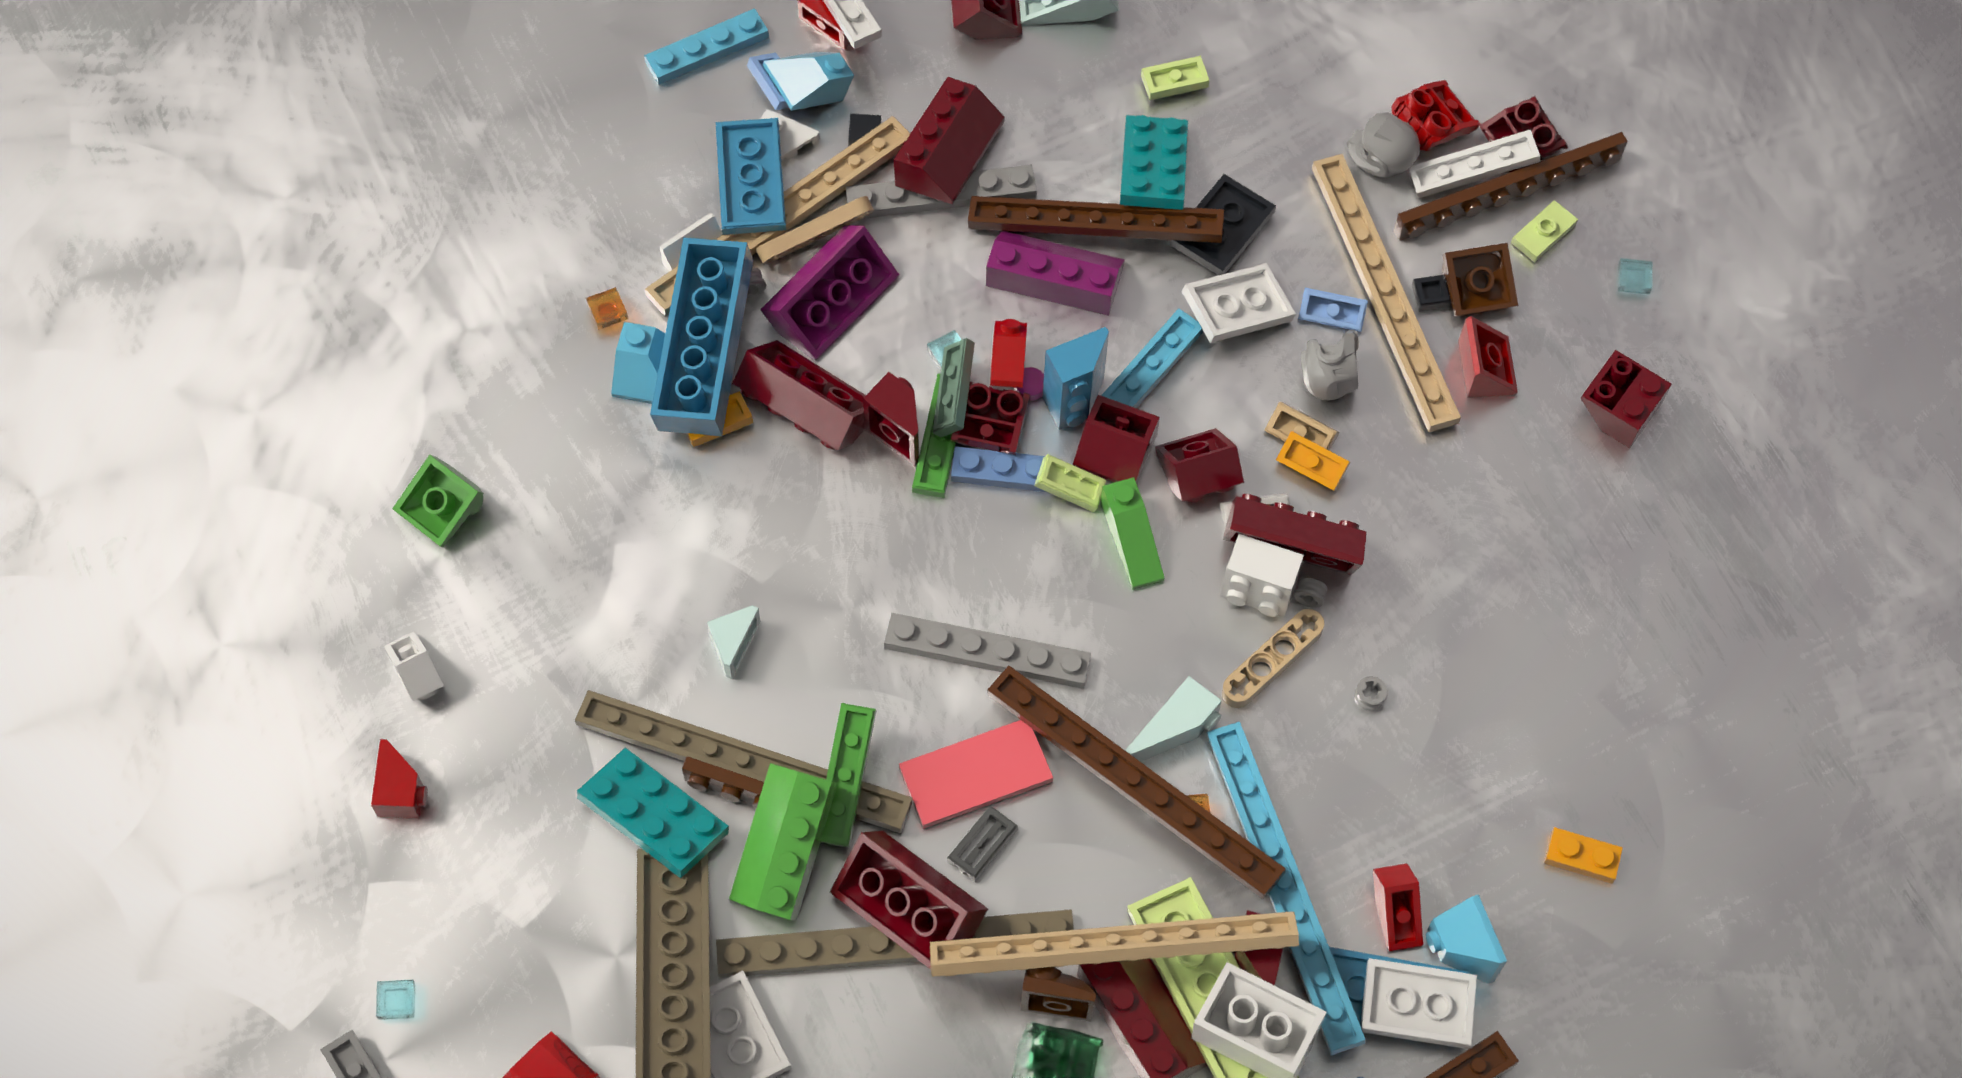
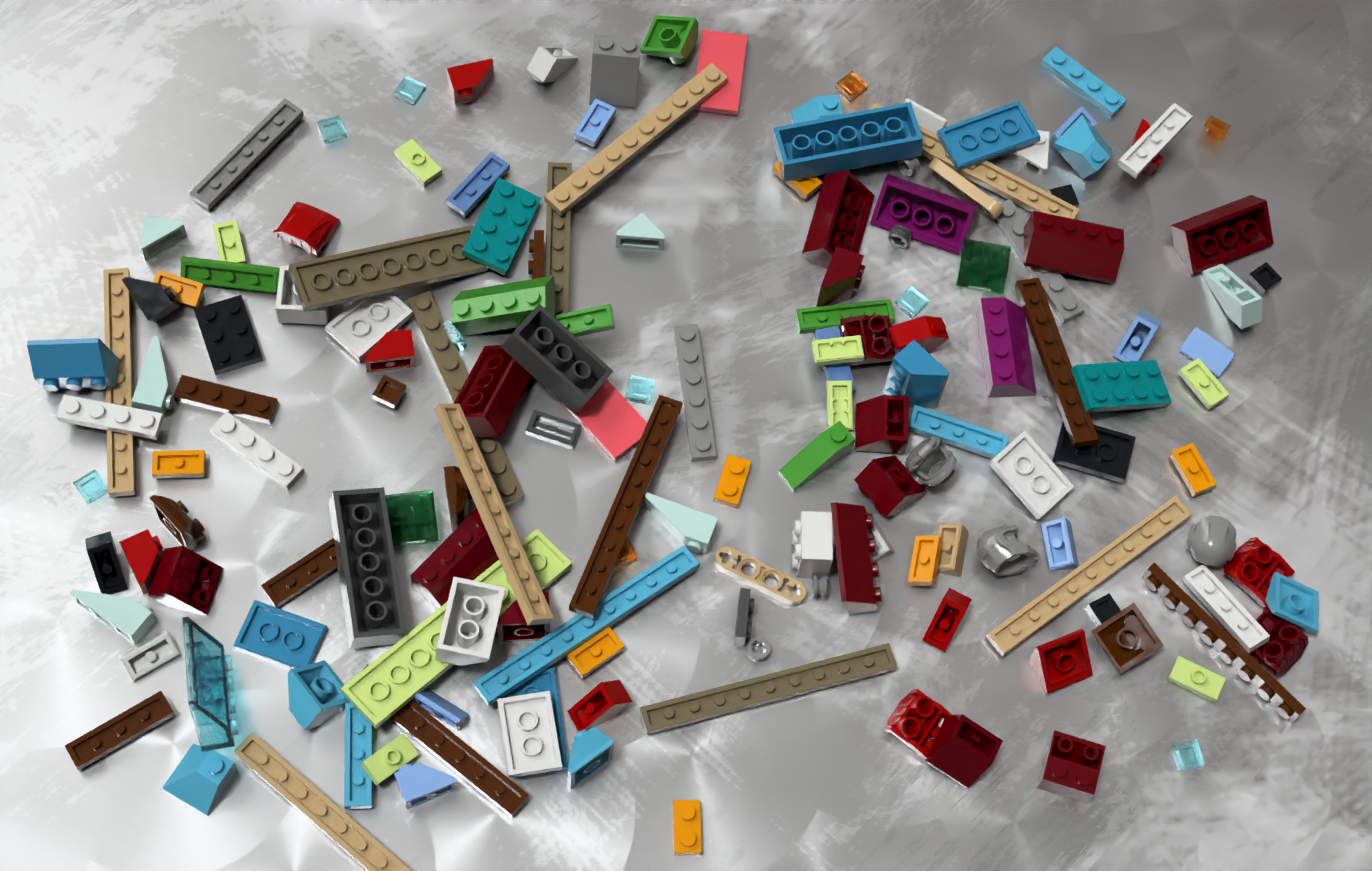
camera: 65 degrees right, 0 degrees up
sand green tile [933,338,975,437] -> none
none -> red slope [364,329,416,373]
none -> reddish brown plate [372,375,407,409]
none -> clear light blue tile [394,75,426,106]
none -> yellowish green plate [394,139,442,186]
none -> clear light blue tile [442,320,467,352]
none -> medium blue plate [446,152,510,217]
none -> dark grey brick [500,304,613,414]
none -> tan plate [544,63,728,216]
none -> light orange plate [567,627,625,679]
none -> light blue plate [574,99,616,147]
none -> light grey slope [589,34,641,109]
none -> clear light blue tile [625,375,654,405]
none -> dark tan plate [640,643,897,735]
none -> coral tile [693,29,747,116]
none -> light orange plate [713,454,751,509]
none -> dark grey plate [734,588,755,646]
none -> yellowish green plate [811,335,864,366]
none -> red slope [885,689,952,760]
none -> dark grey bush [888,225,912,248]
none -> light grey helmet [905,436,957,486]
none -> red slope [922,588,972,652]
none -> dark red slope [925,714,1003,788]
none -> clear green slope [956,238,1011,294]
none -> light blue slope [1113,310,1162,362]
none -> light orange plate [1169,443,1217,497]
none -> light blue slope [1178,327,1235,378]
none -> medium azure slope [1265,572,1319,634]

